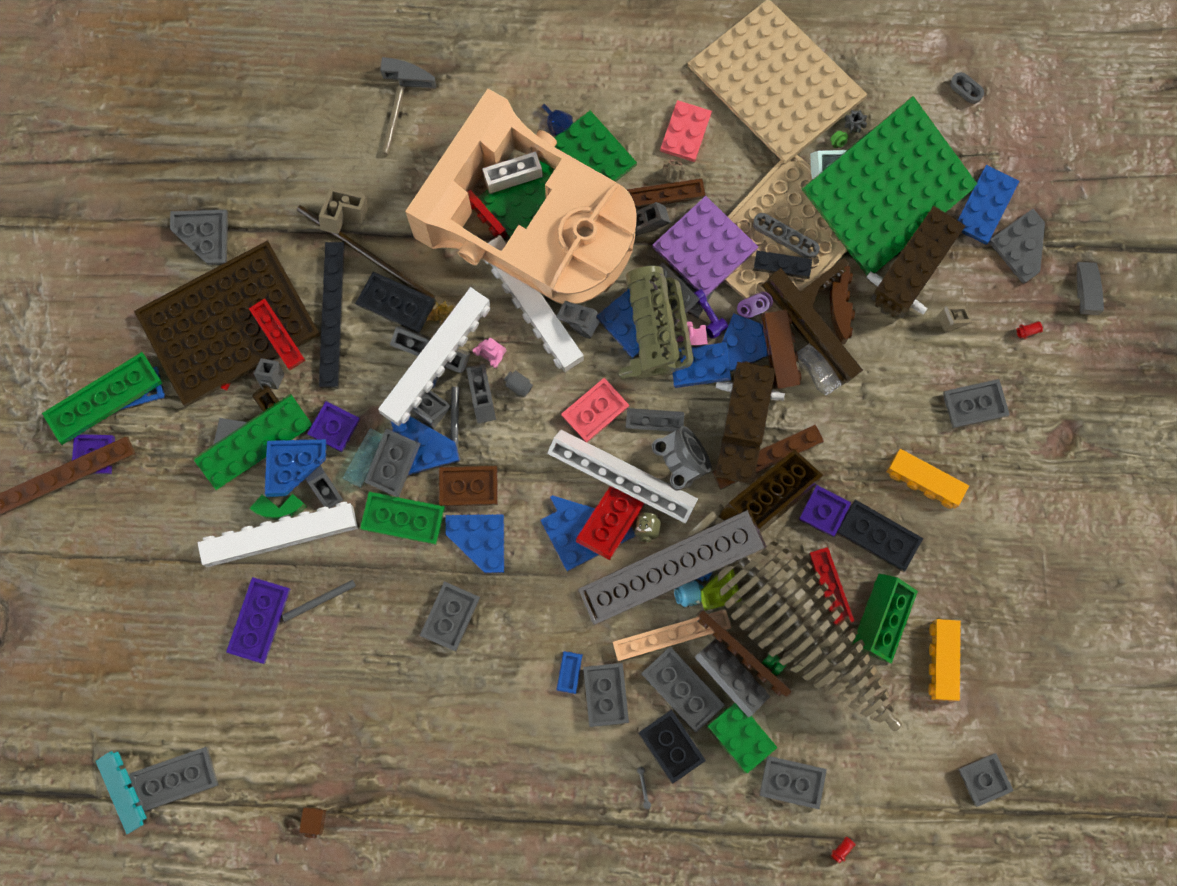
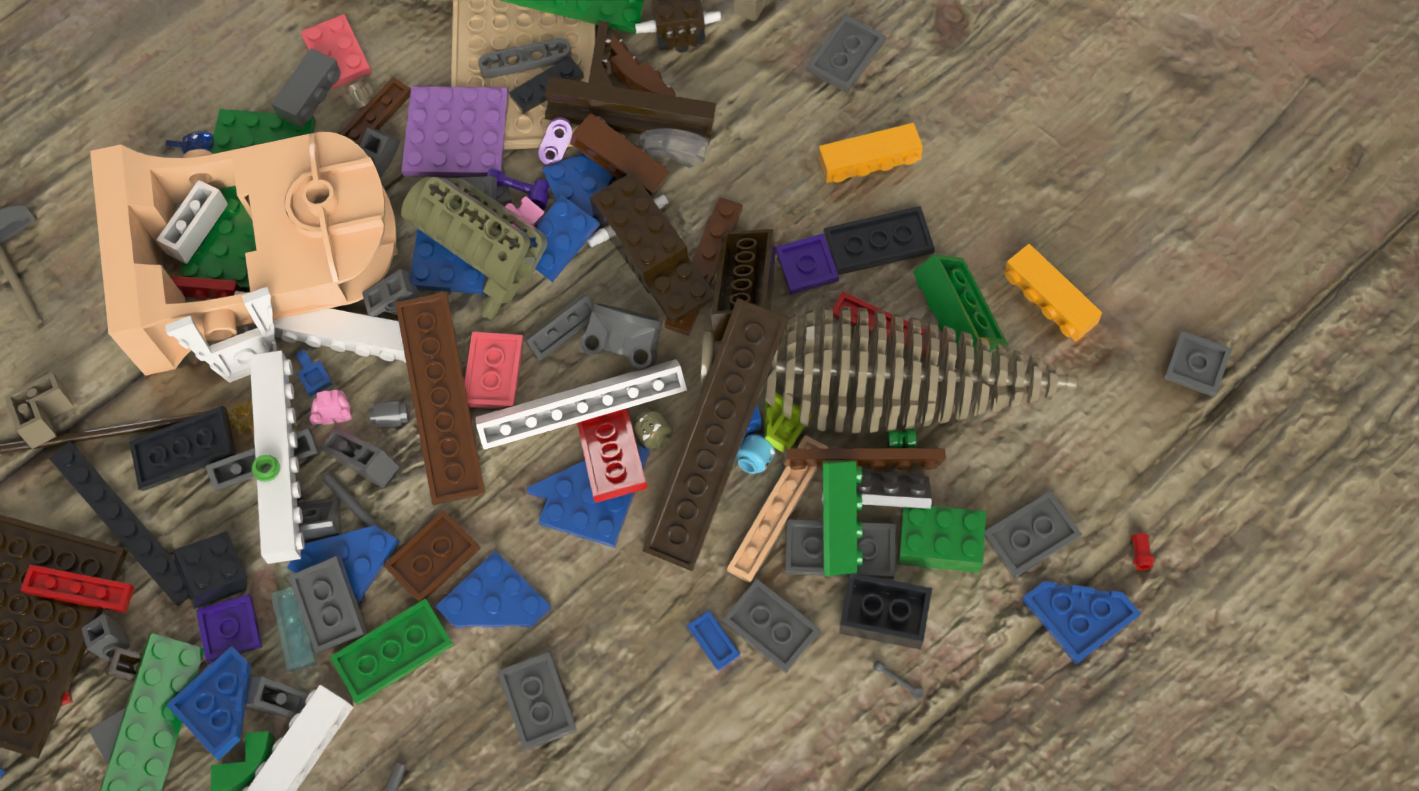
camera: 40 degrees left, 10 degrees down
none -> white wing [165,287,277,383]
none -> black brick [174,531,247,609]
none -> bright green plate [252,455,280,482]
none -> dark grey brick [271,48,341,128]
none -> blue plate [296,349,333,397]
none -> reddish brown plate [395,292,486,505]
none -> green slope [823,460,863,576]
none -> blue plate [1022,581,1141,665]

